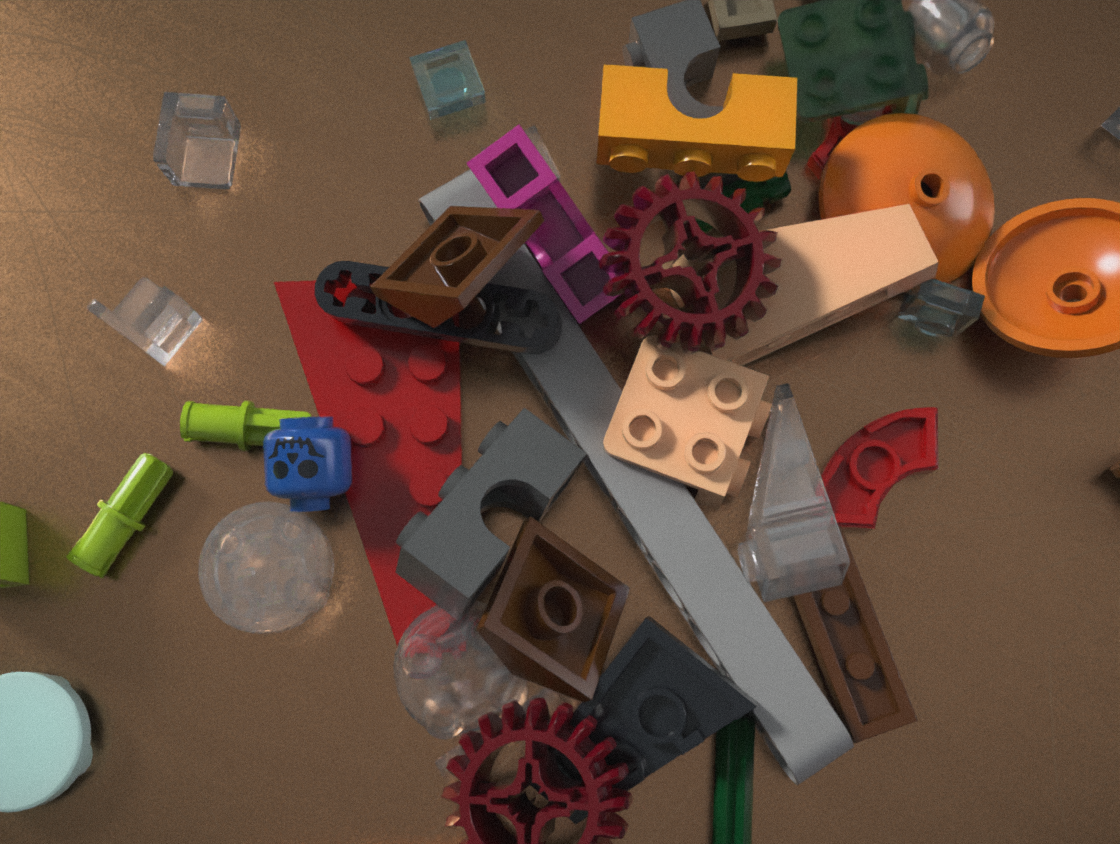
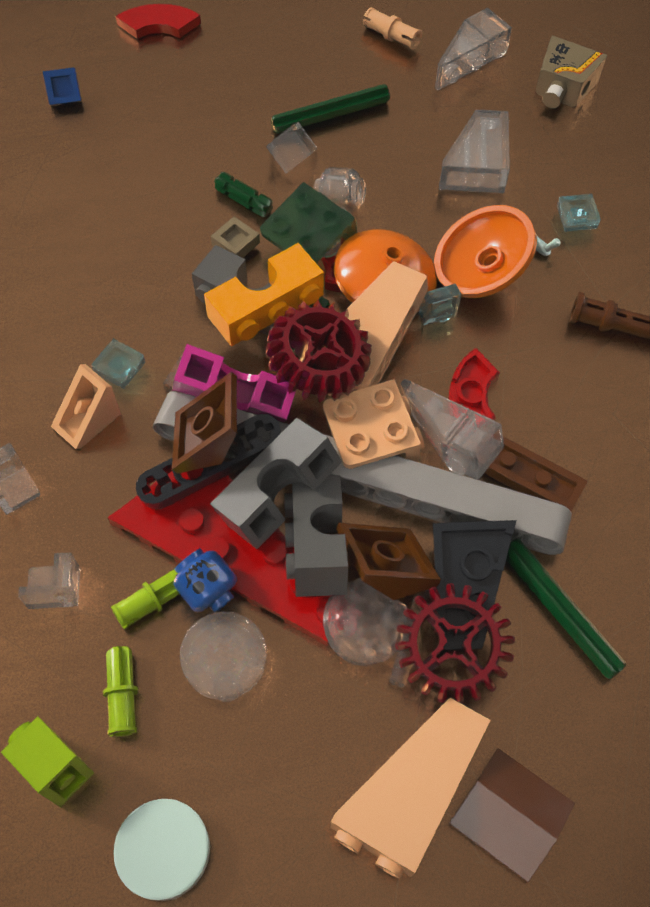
camera: 40 degrees left, 15 degrees down
none -> light nougat slope [51,364,121,449]
none -> dark grey arch [210,418,342,549]

